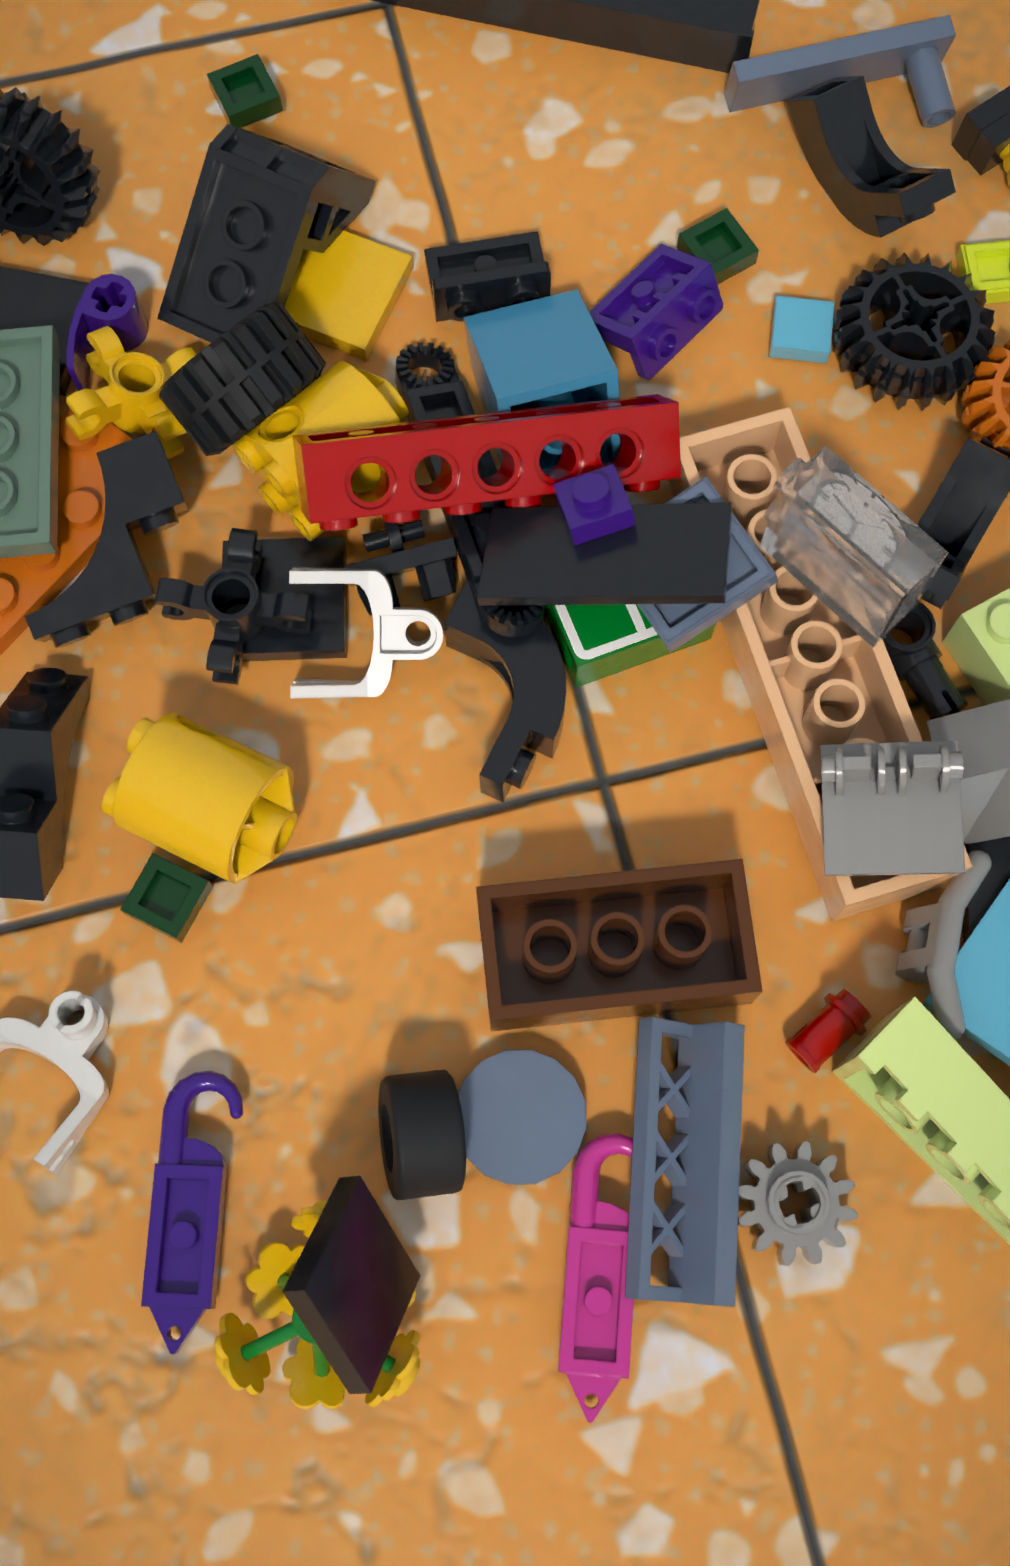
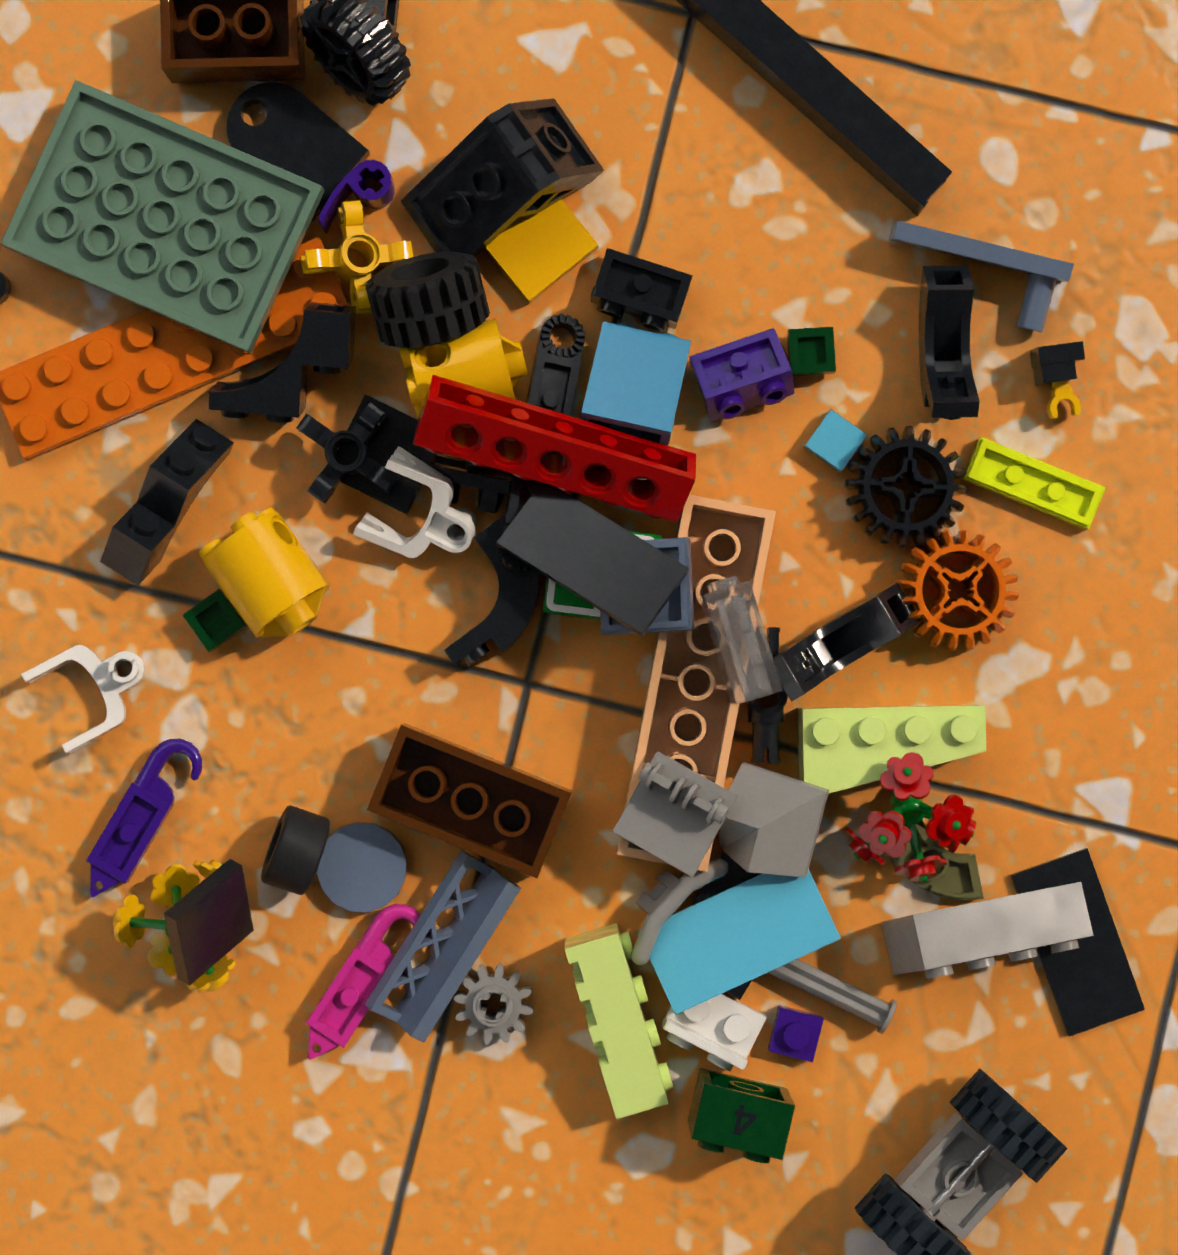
camera: 25 degrees right, 15 degrees up
dark green plate [207,54,283,128] -> none
dark purple plate [553,464,636,546] -> none
red pin [785,989,871,1073] -> none

